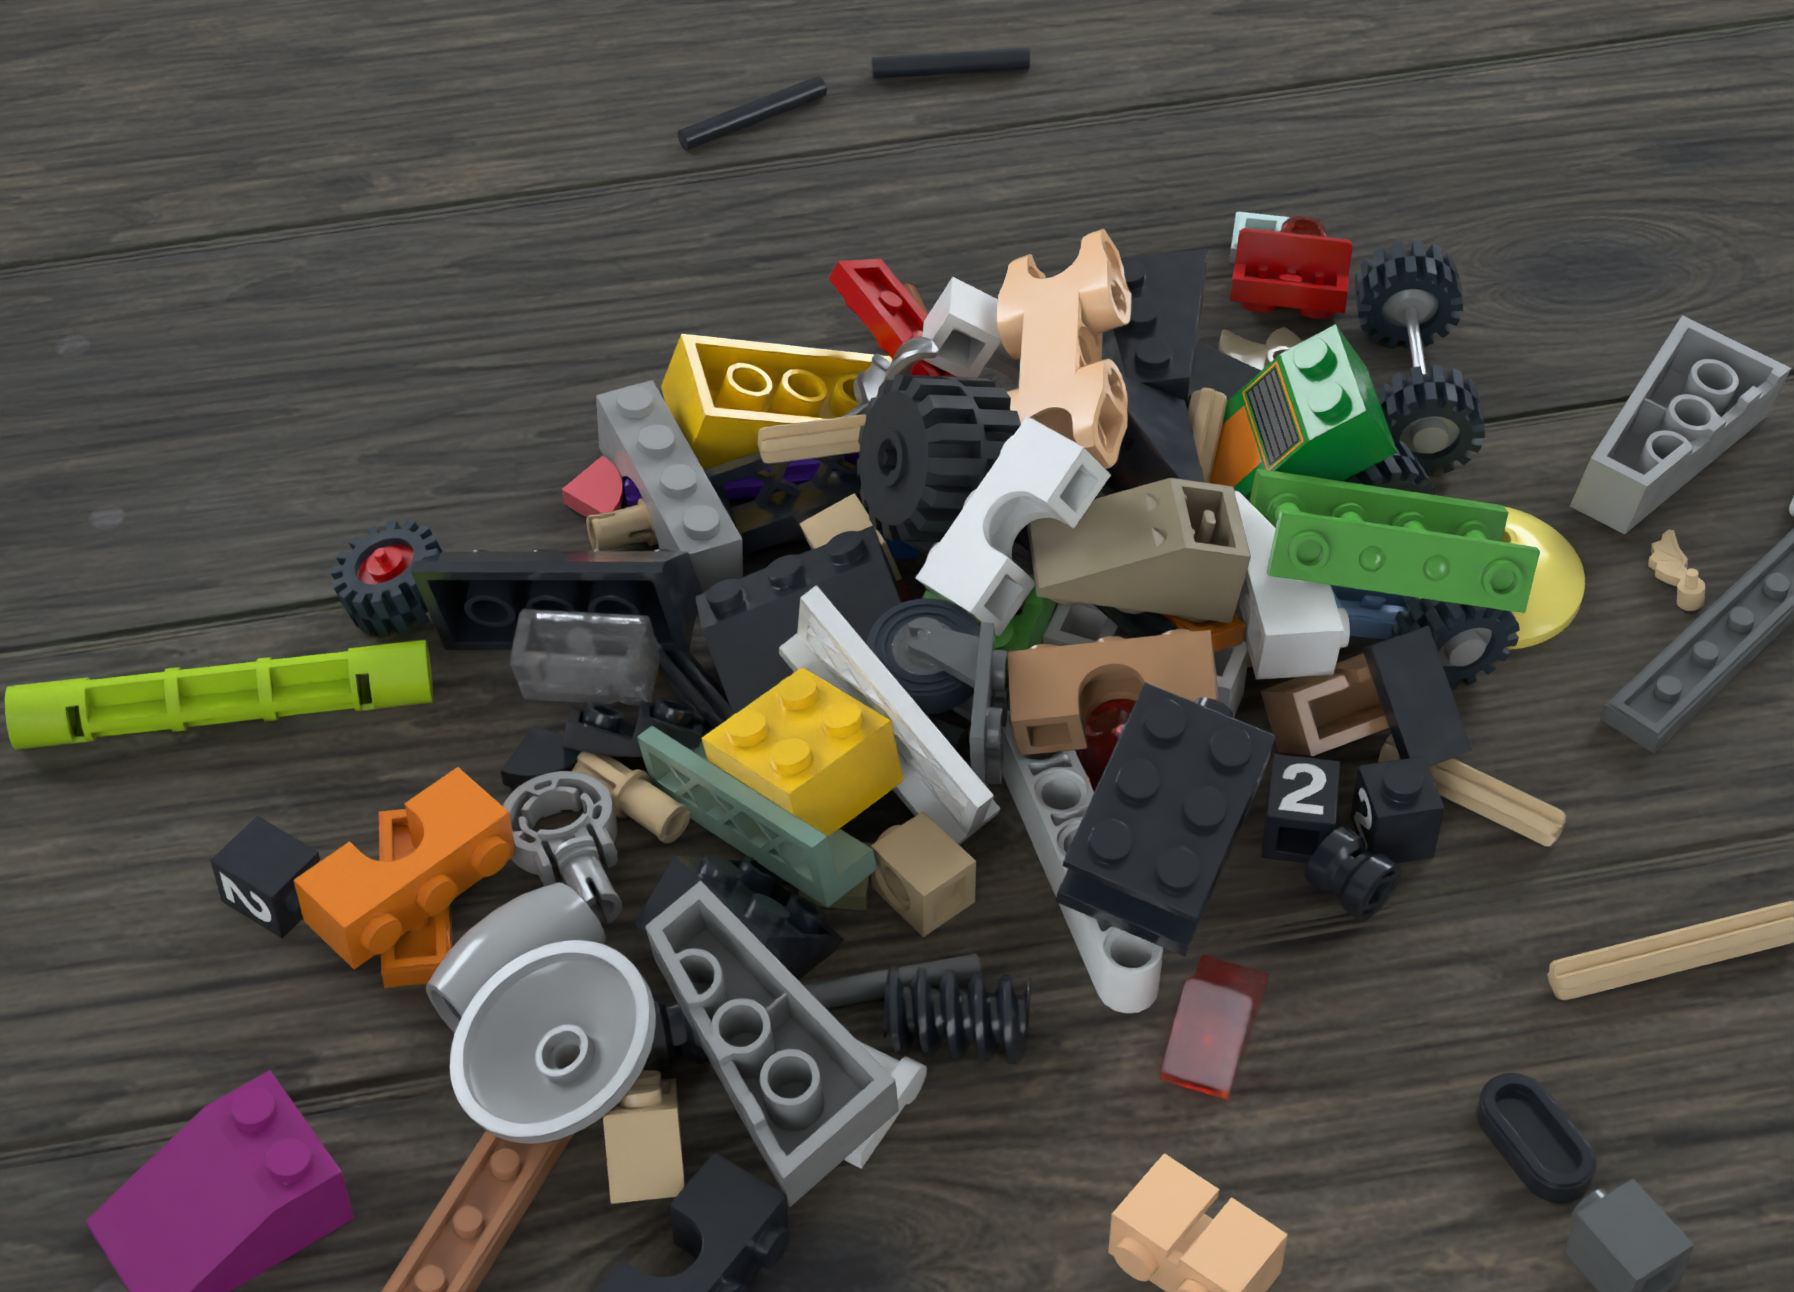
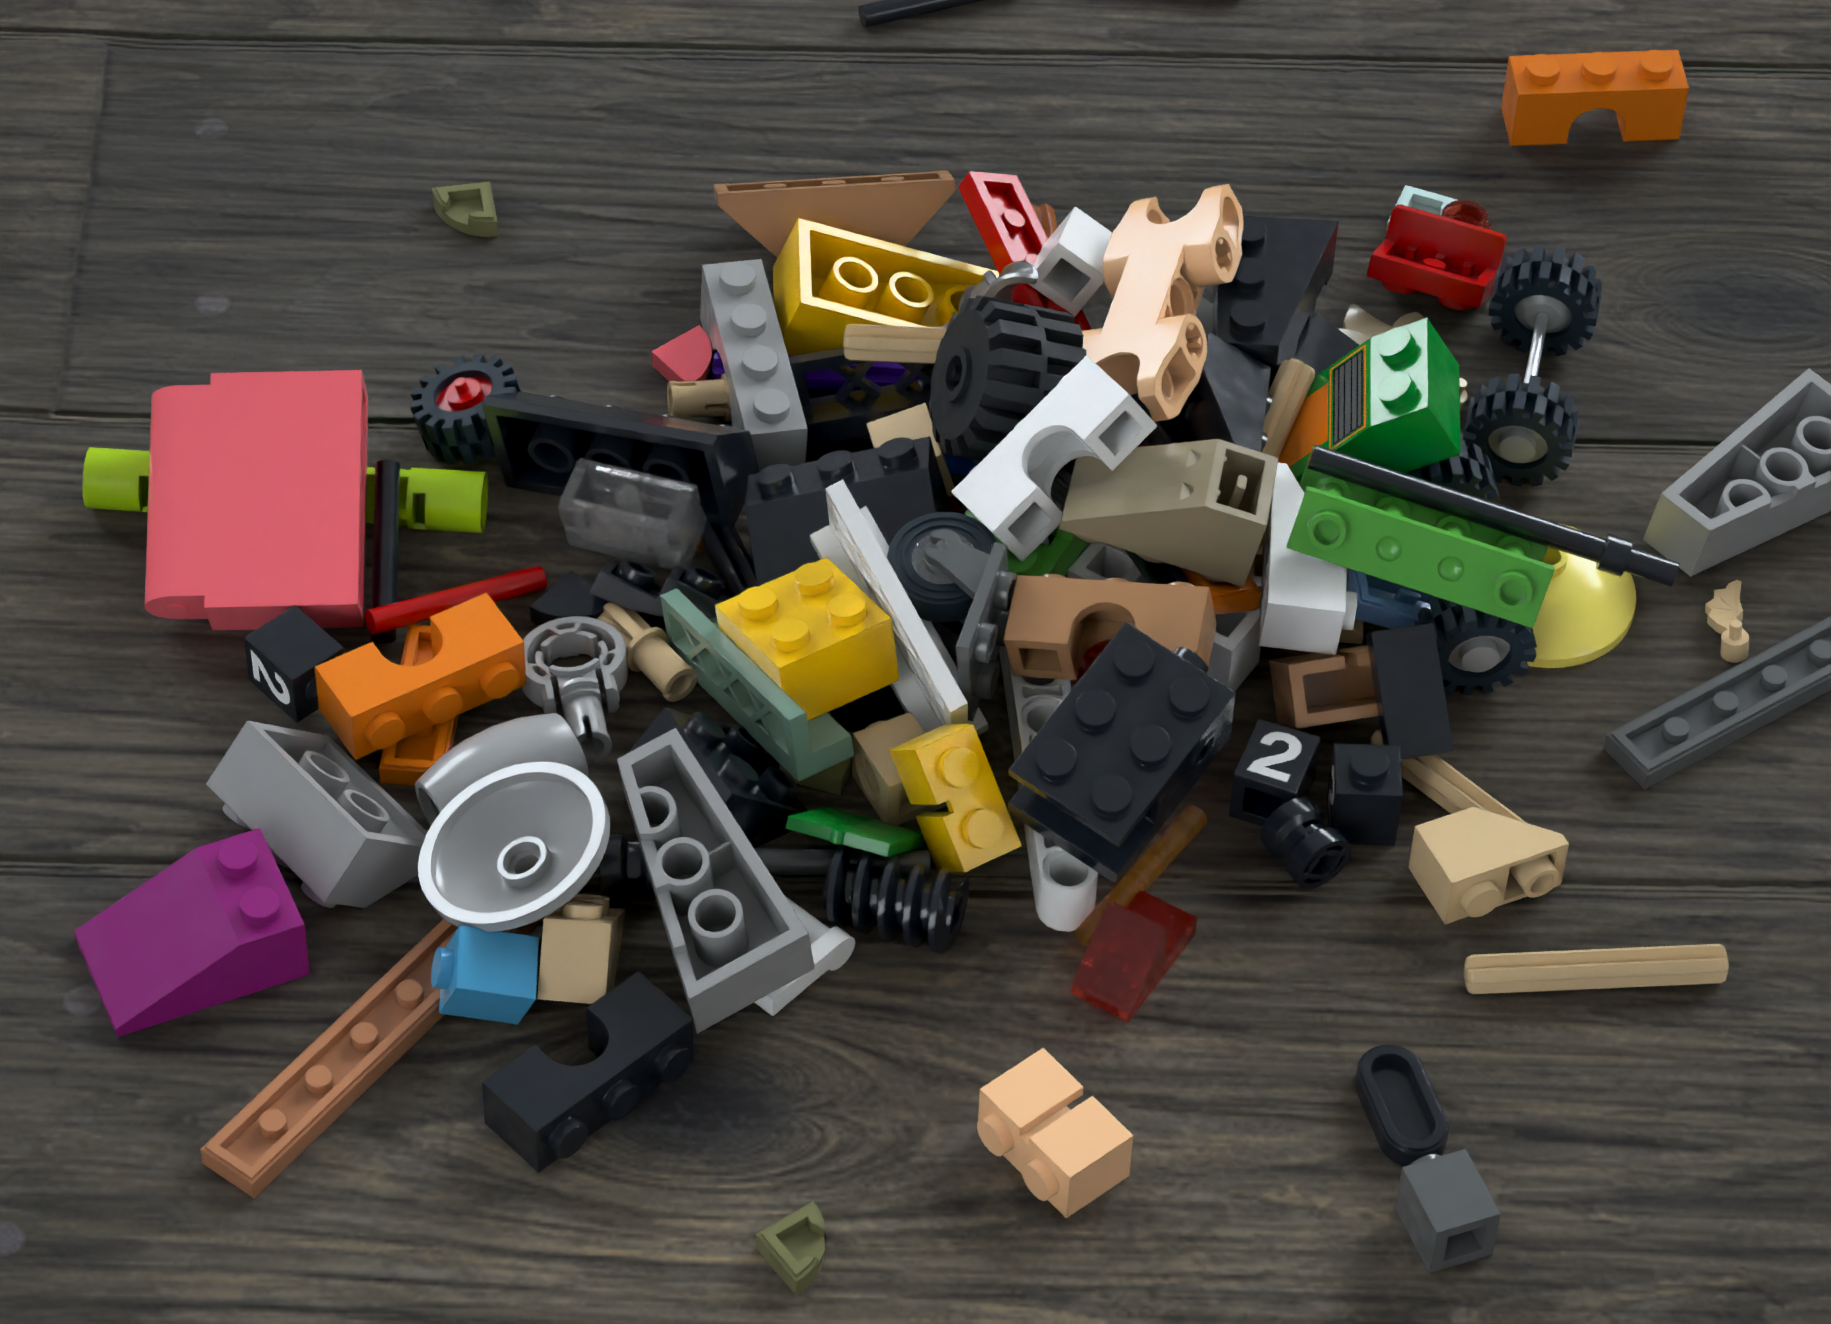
camera: 10 degrees right, 0 degrees up
none -> coral piece [145,370,368,630]
none -> light grey slope [206,721,427,908]
none -> red bar [365,565,547,635]
none -> black bar [371,459,400,643]
none -> dark azure brick [431,925,539,1025]
none -> olive tile [432,182,498,237]
none -> medium nougat wedge [713,170,955,258]
none -> green piece [786,807,925,857]
none -> yellow piece [889,724,1022,873]
none -> clear orange bar [1075,805,1207,949]
none -> black bar [1307,444,1679,587]
none -> tan slope [1408,807,1569,924]
none -> orange arch [1501,50,1689,146]

